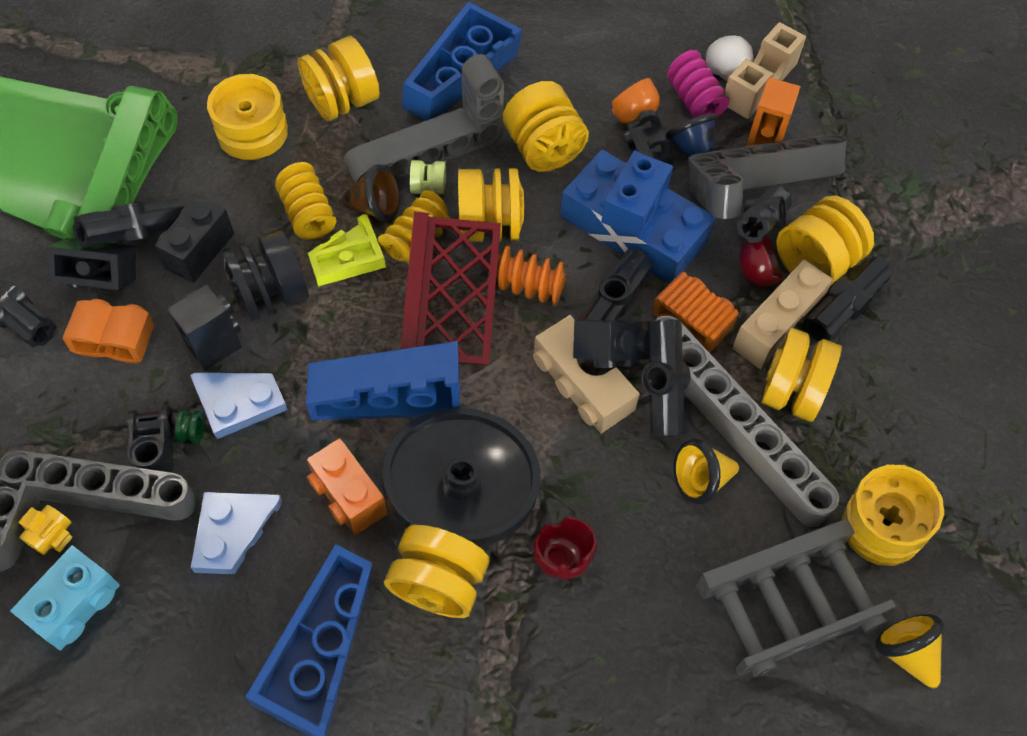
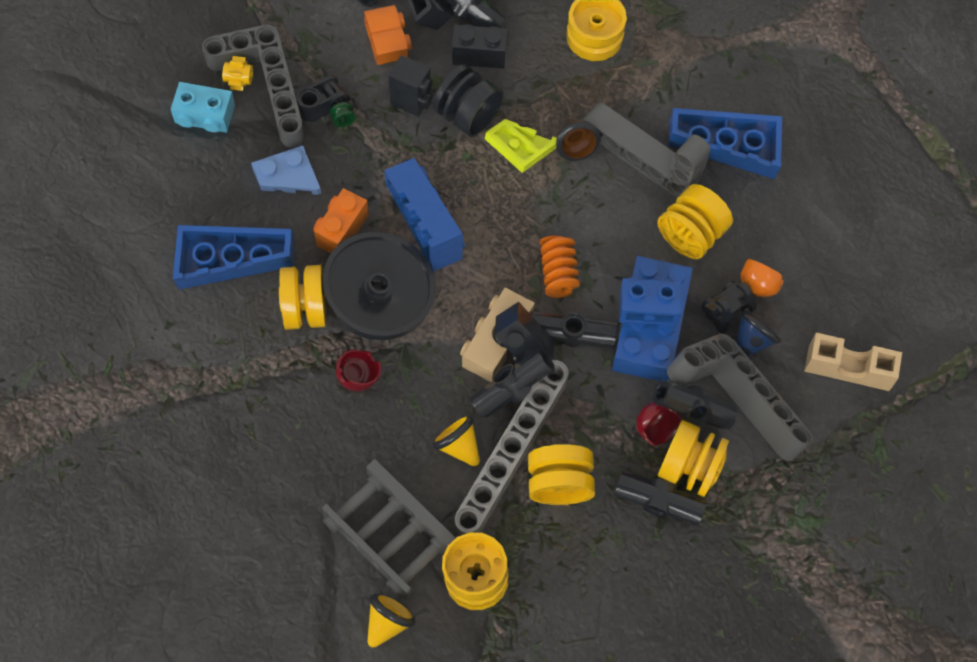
camera: 65 degrees right, 5 degrees up
wing [190,373,288,439] -> none
yellow piece [275,162,337,240] -> none
yellow wheel [297,35,380,121] -> none
yellow piece [378,190,450,264] -> none
dark red fence [400,211,501,366] -> none
yellowish green wheel [410,160,446,195] -> none
yellow wheel [458,168,524,242] -> none
orange brick [652,272,739,353] -> none
dark pink piece [667,50,730,118] -> none
white hair [706,36,754,81] -> none
tan arch [732,259,834,370] -> none
orange brick [746,77,801,146] -> none

